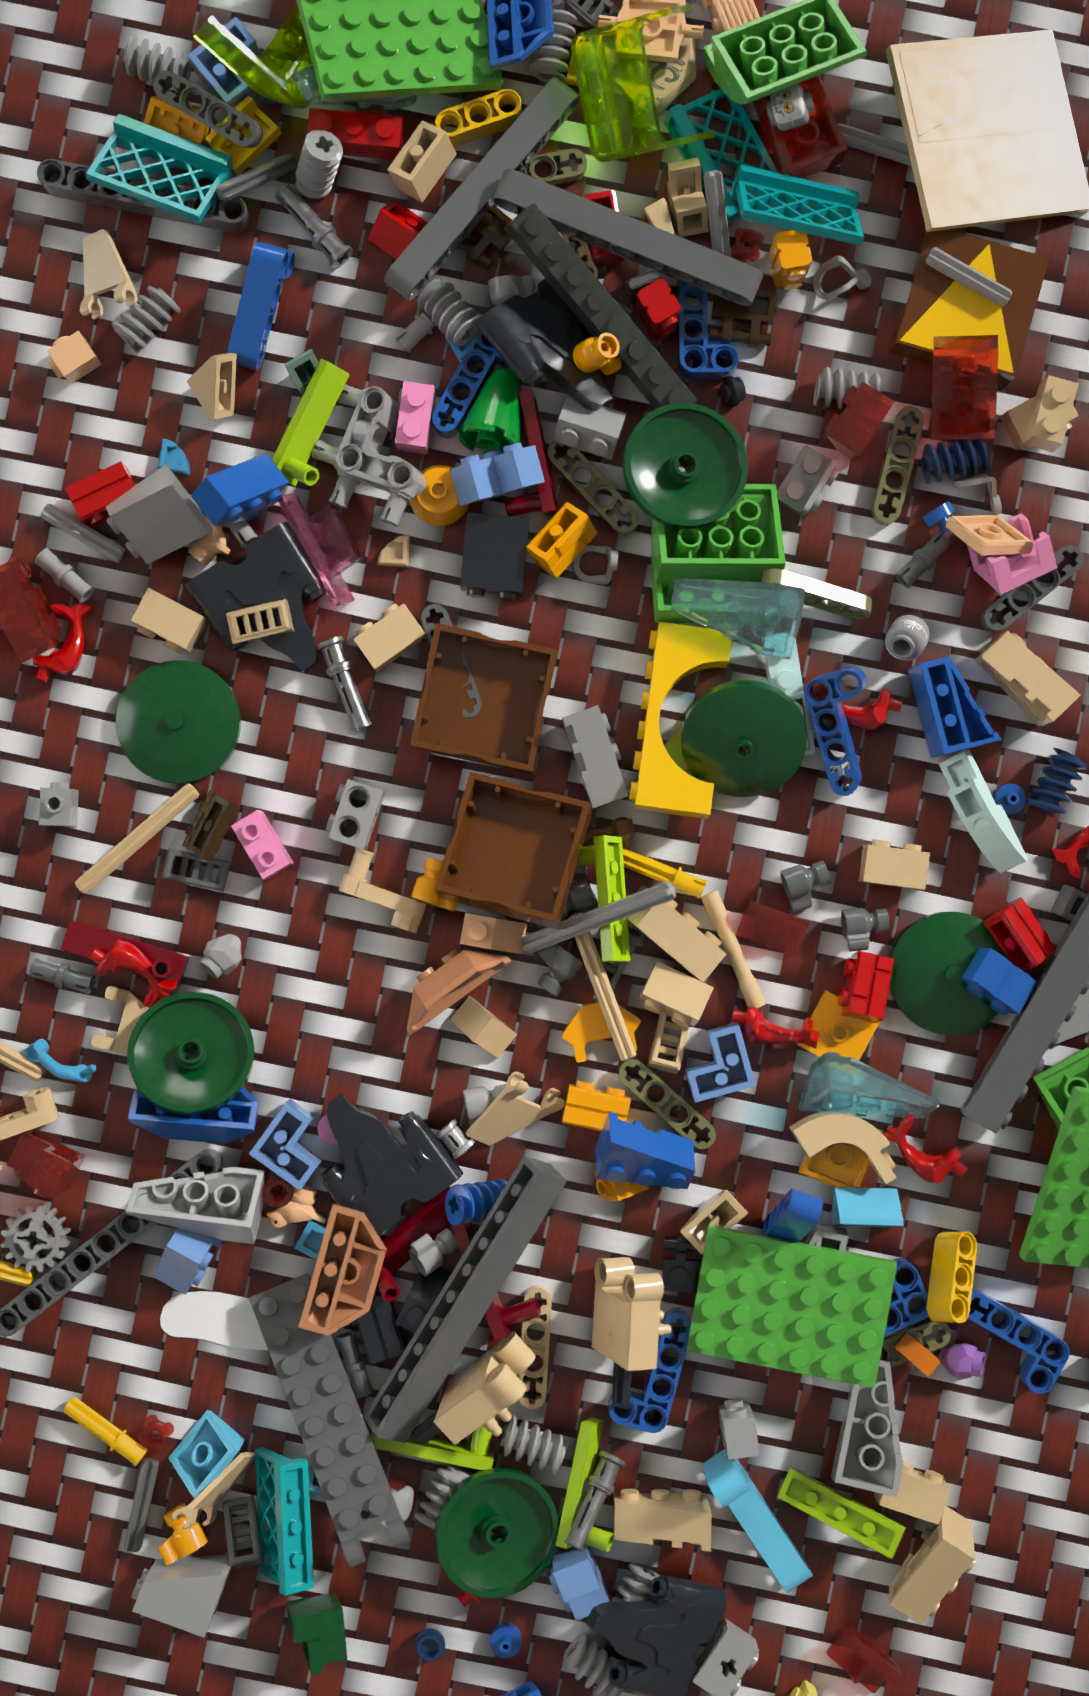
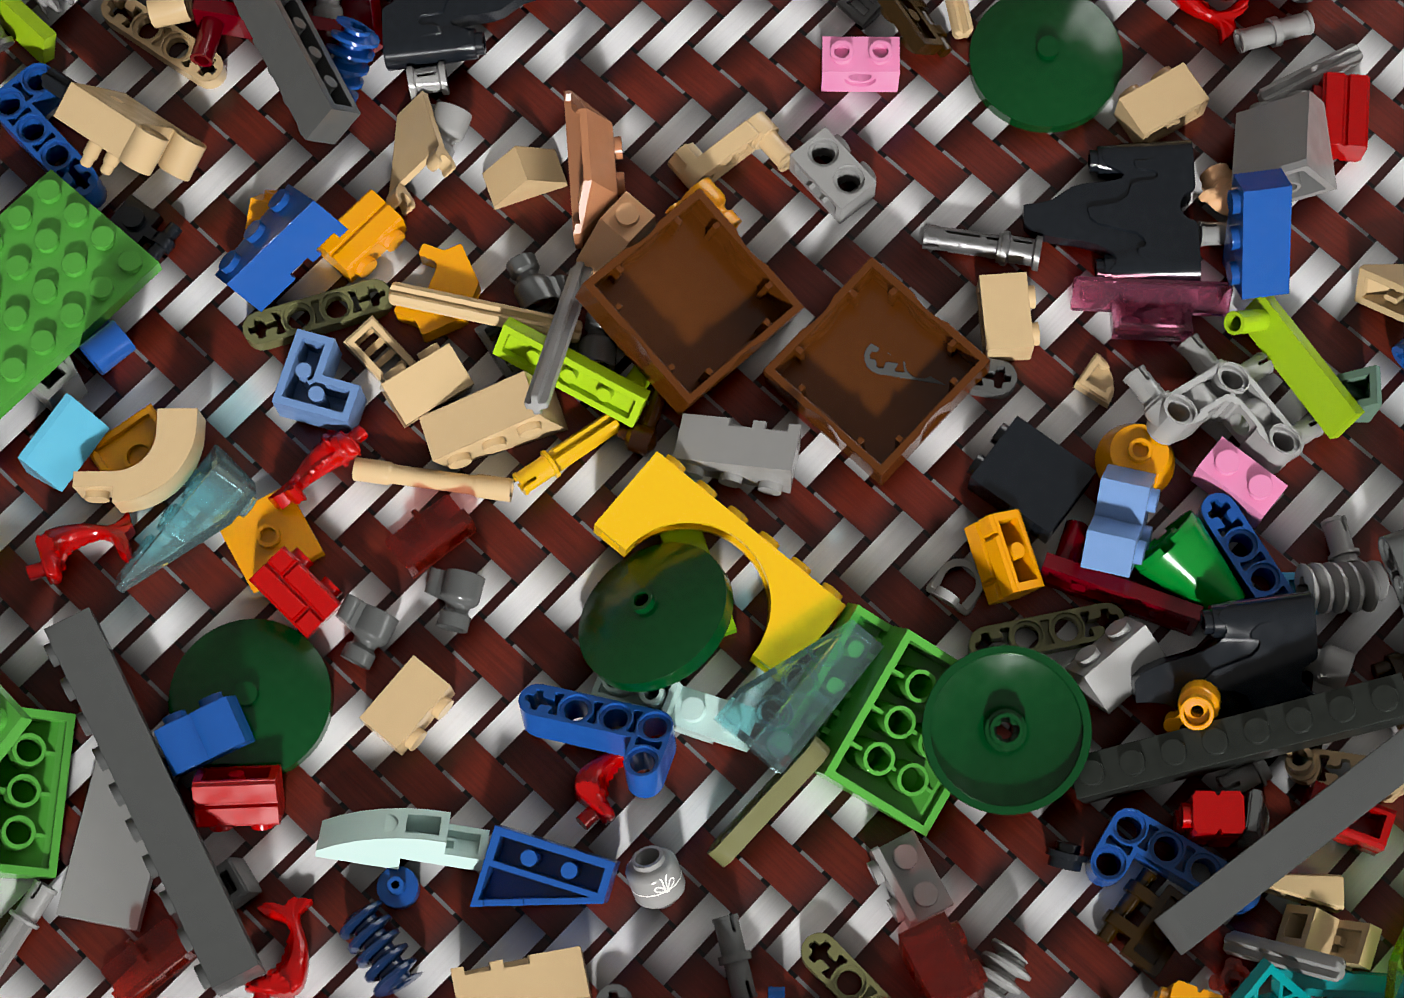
camera: 130 degrees right, 15 degrees down
dark azure tile [157,438,190,476] -> none
tan slope [226,599,294,644] -> none
tan slope [680,1189,748,1254] -> none

